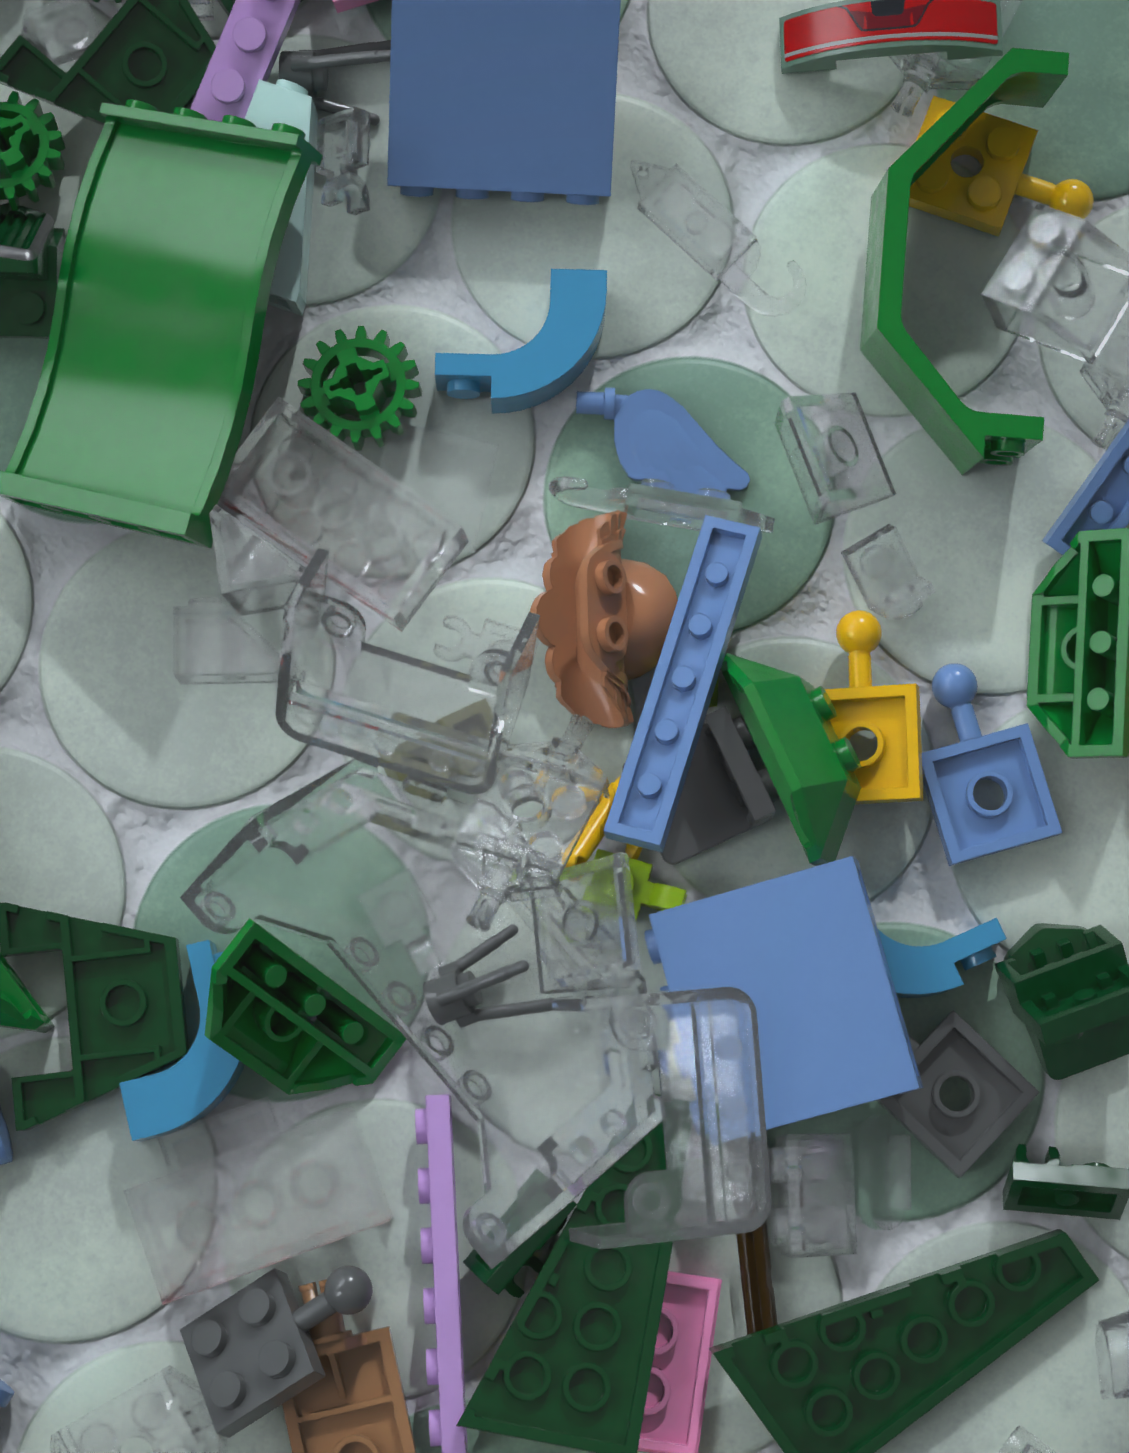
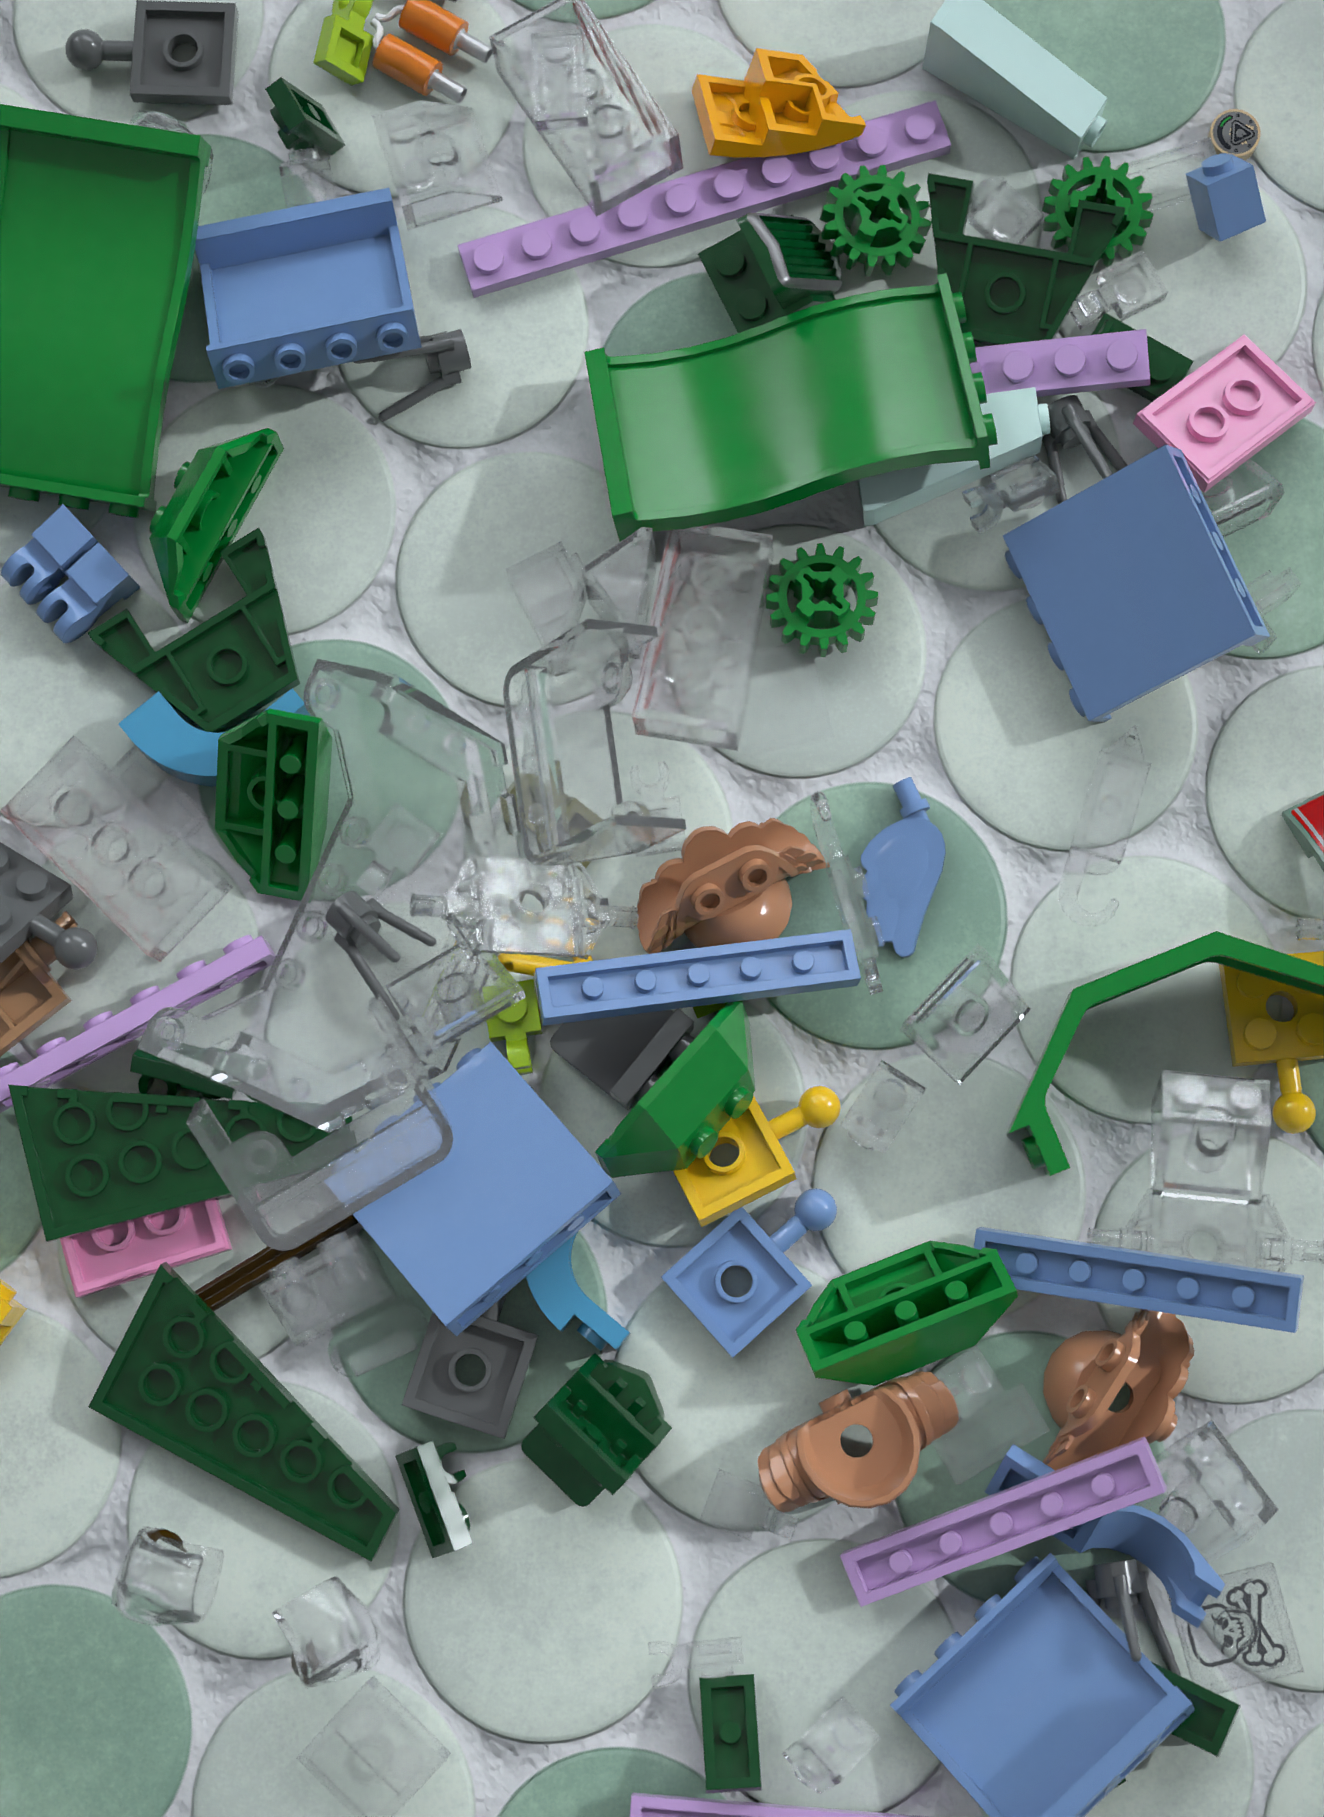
camera: 70 degrees right, 0 degrees up
dark azure arch [435,269,607,414] -> none

